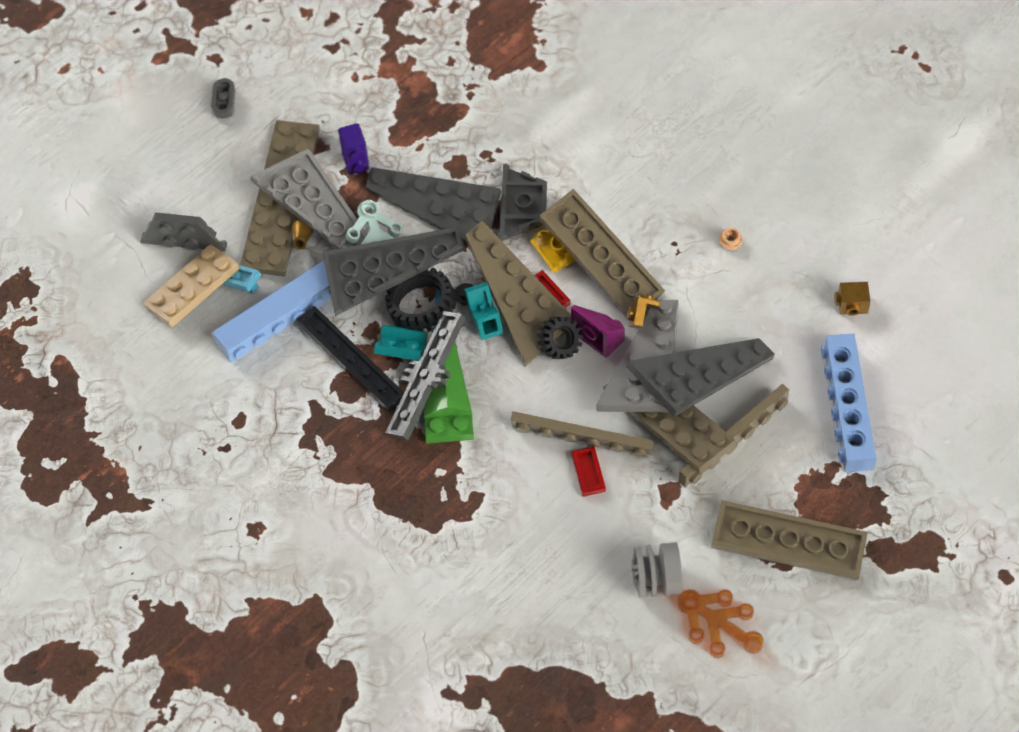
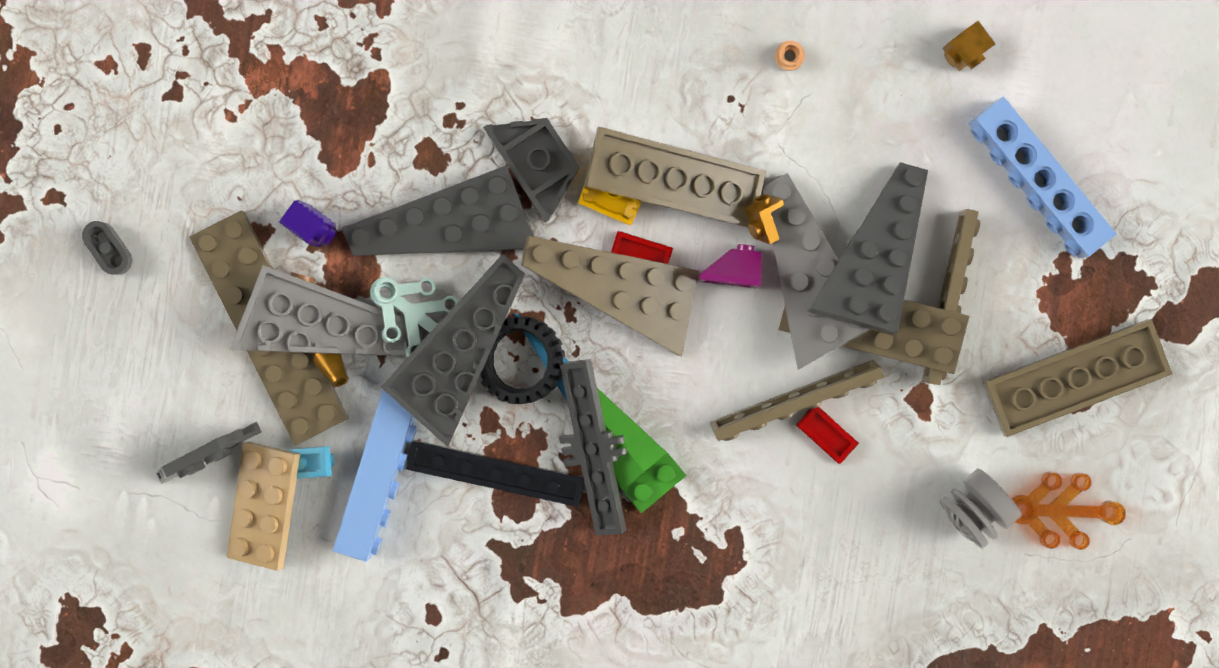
camera: 40 degrees left, 30 degrees up
teal bracket [374,325,428,361] -> none
black plate [455,283,474,306] -> none
teal brick [464,282,504,340] -> none
black tyre [537,317,583,359] -> none

